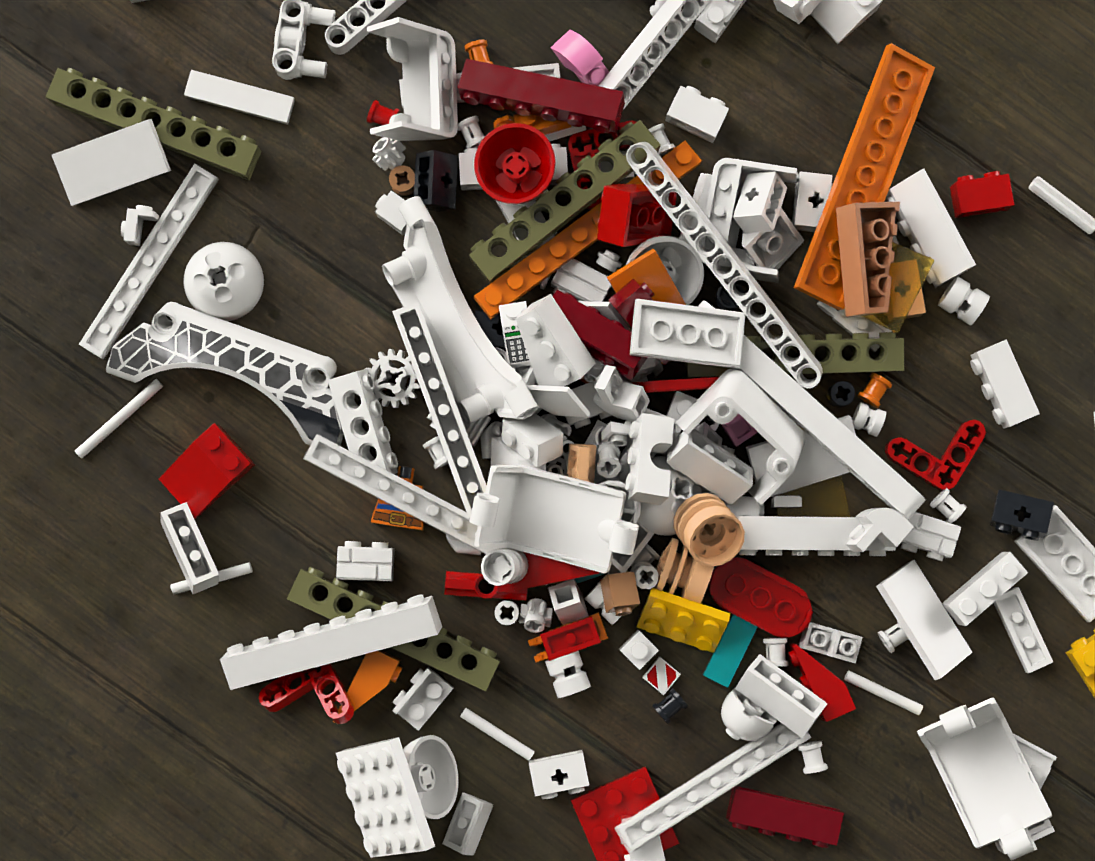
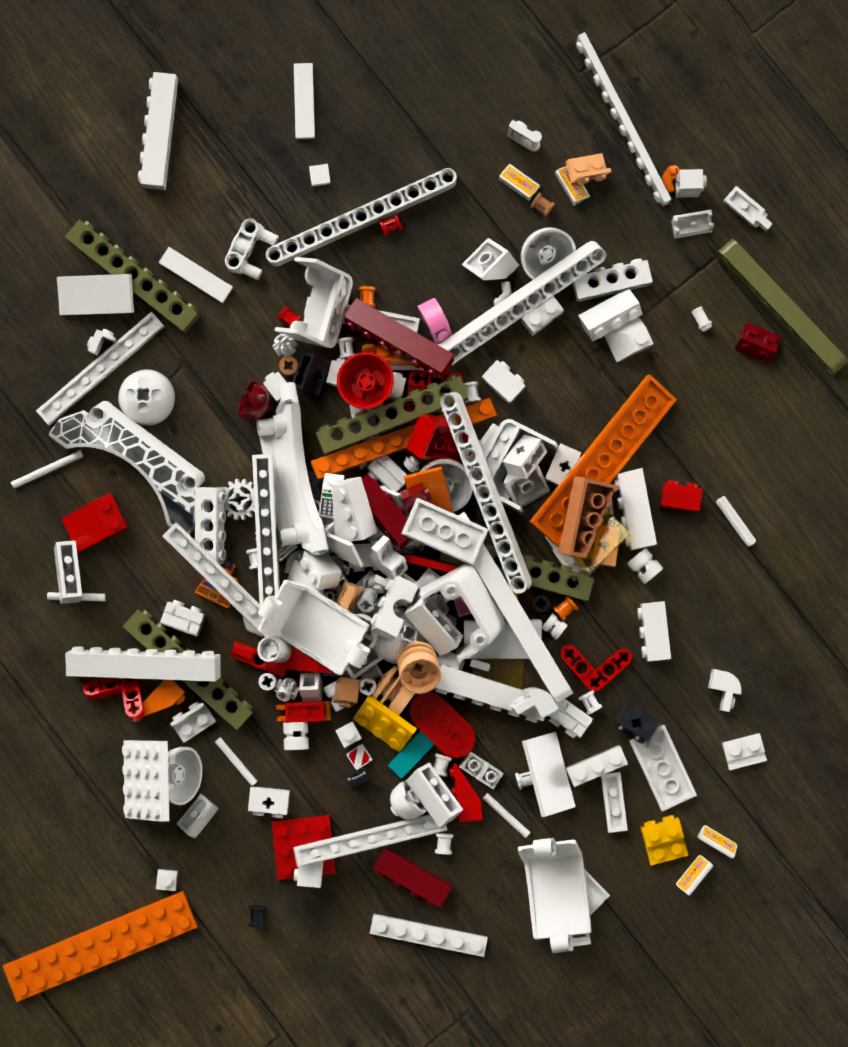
camera: 25 degrees right, 0 degrees up
none -> dark red cylinder [238,381,273,420]

